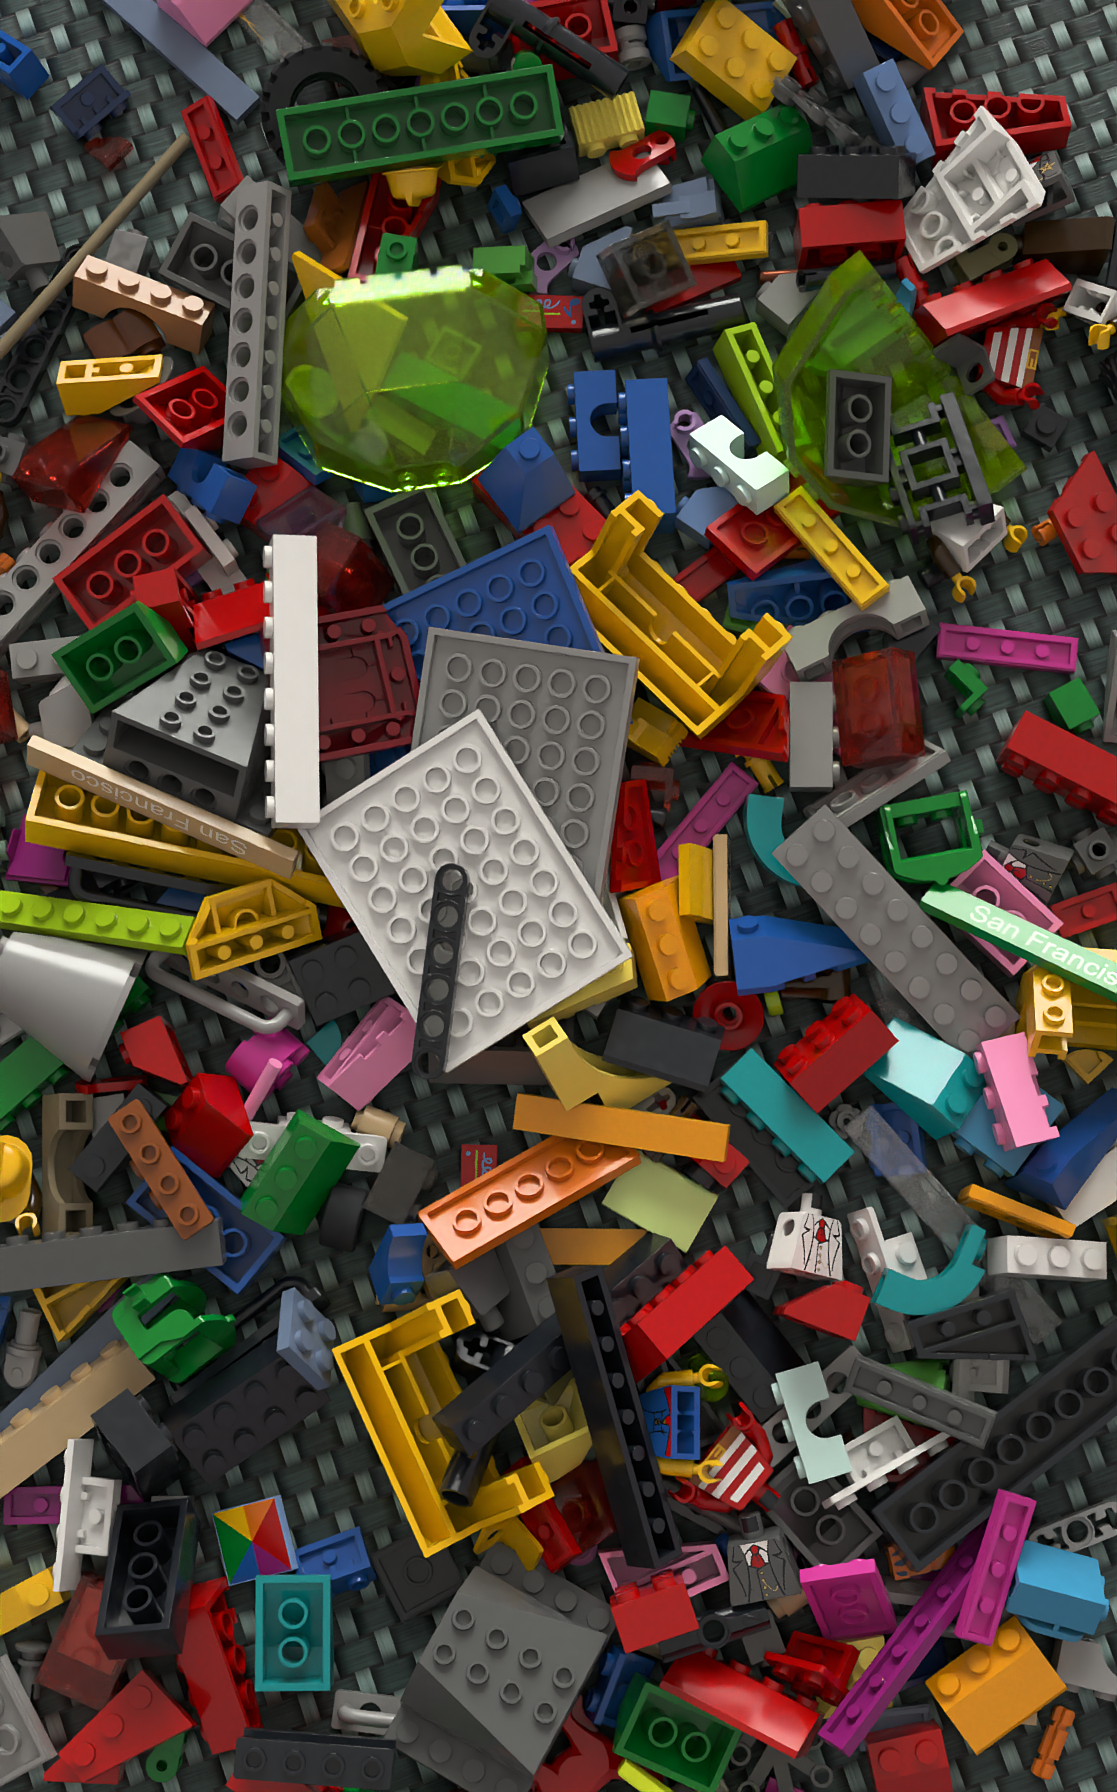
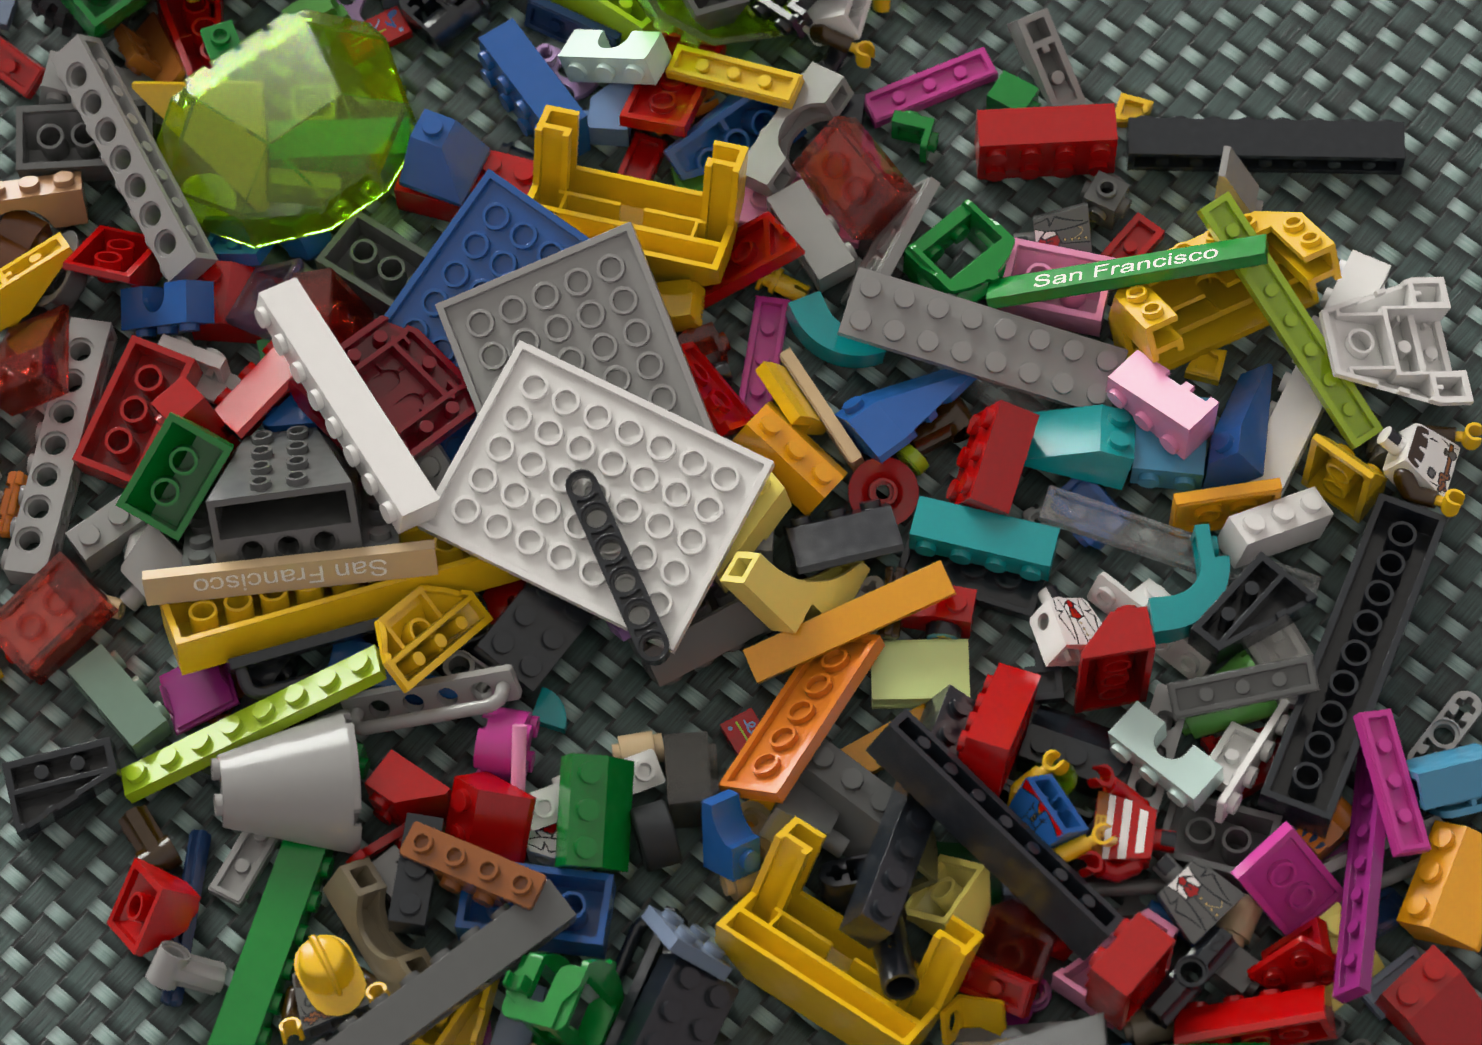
camera: 30 degrees left, 15 degrees down
bright pink wedge [317,996,416,1111] -> none
blue arch [567,370,621,482] -> none

